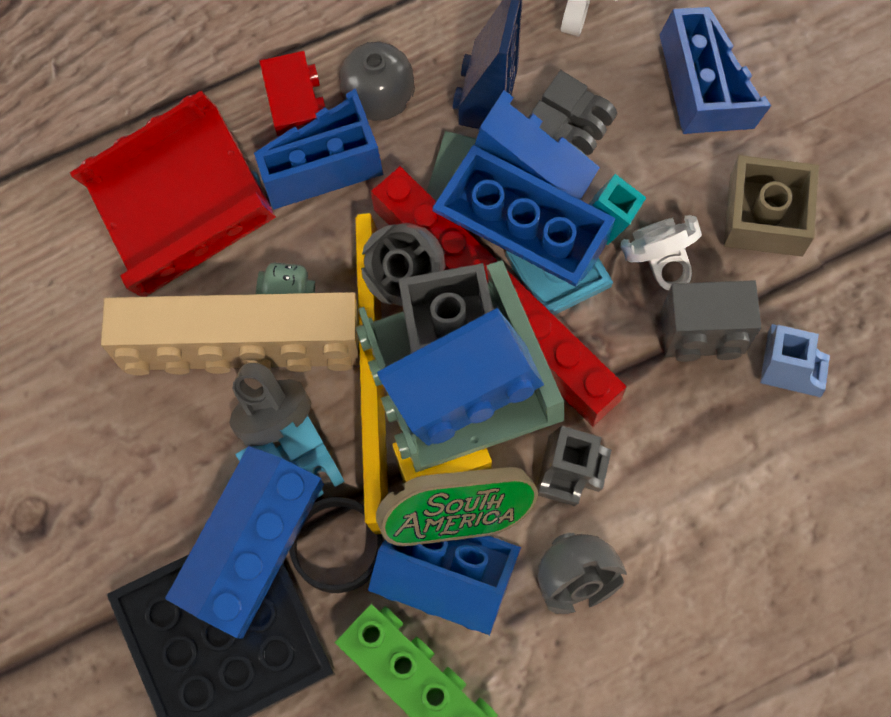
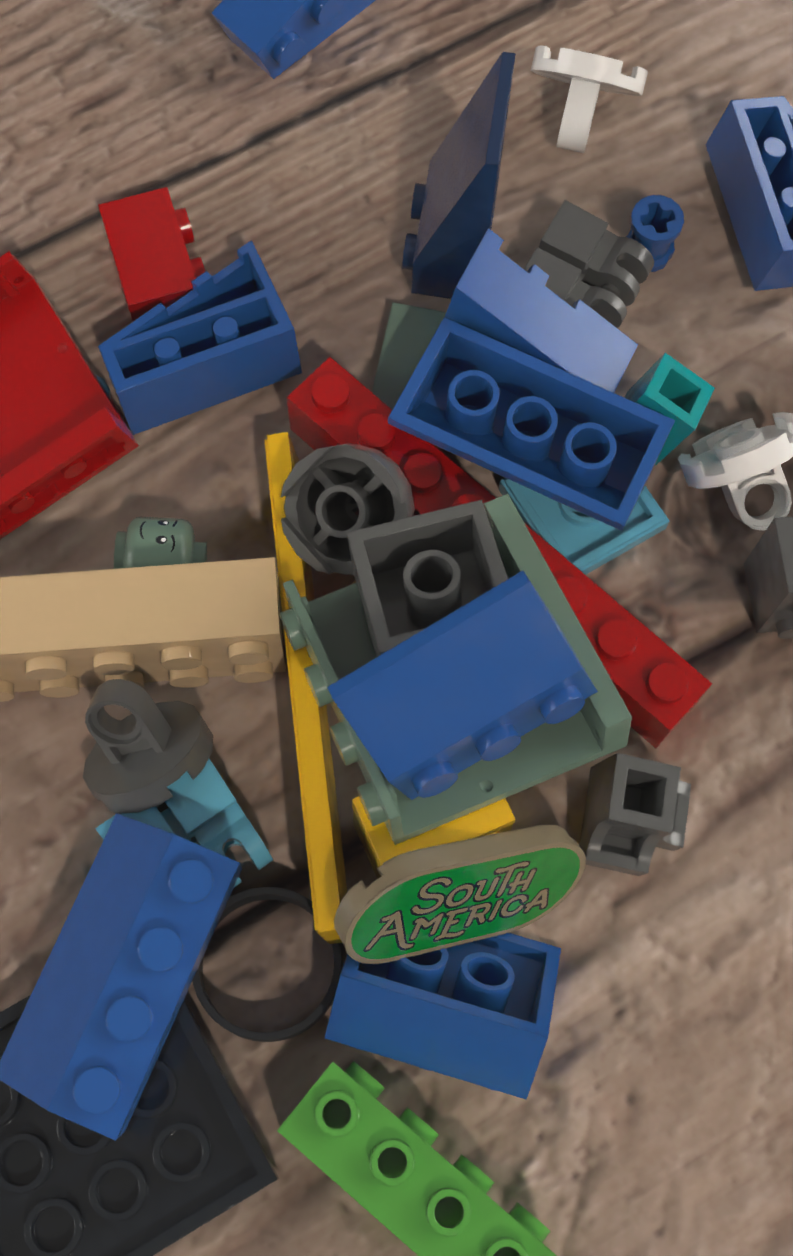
camera: 10 degrees left, 0 degrees up
dark grey cylinder [339,41,415,121] -> none
dark grey cylinder [537,533,627,614] -> none
none -> blue bush [626,195,684,272]

